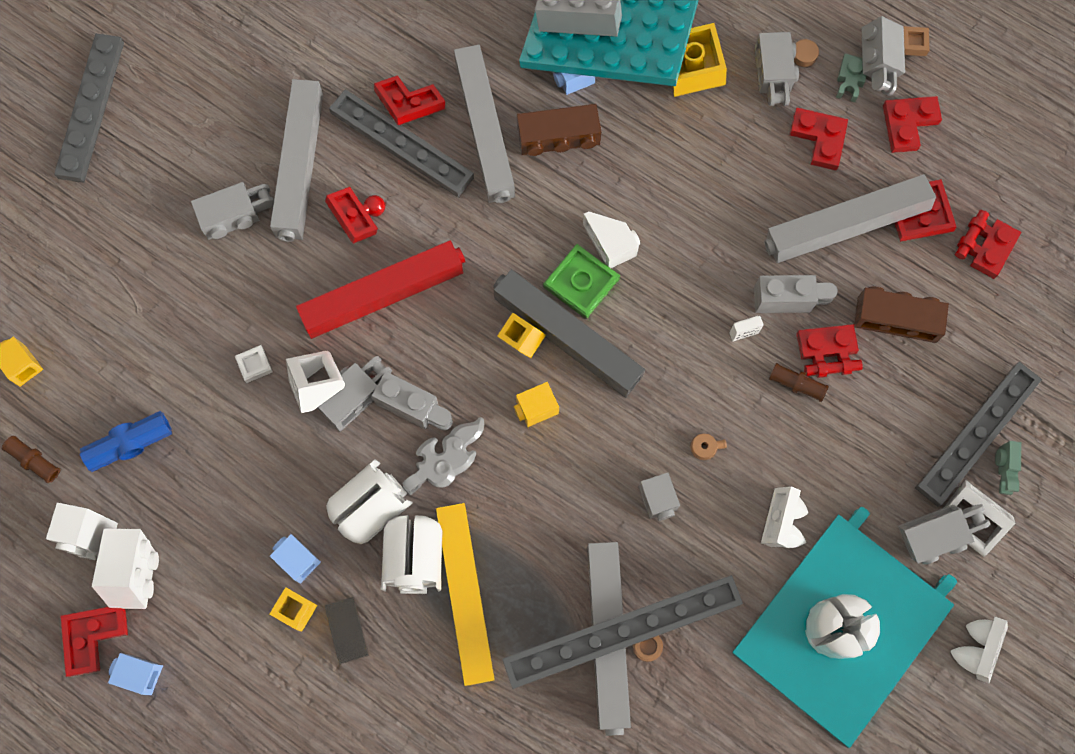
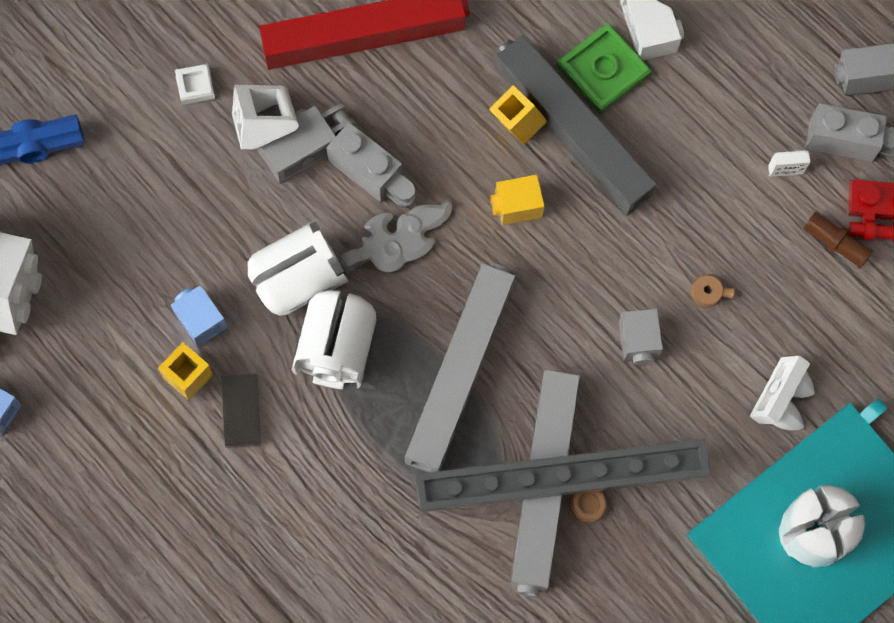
camera: 10 degrees right, 0 degrees up
yellow tile [436,503,495,686] -> none
none -> light grey brick [405,263,515,472]

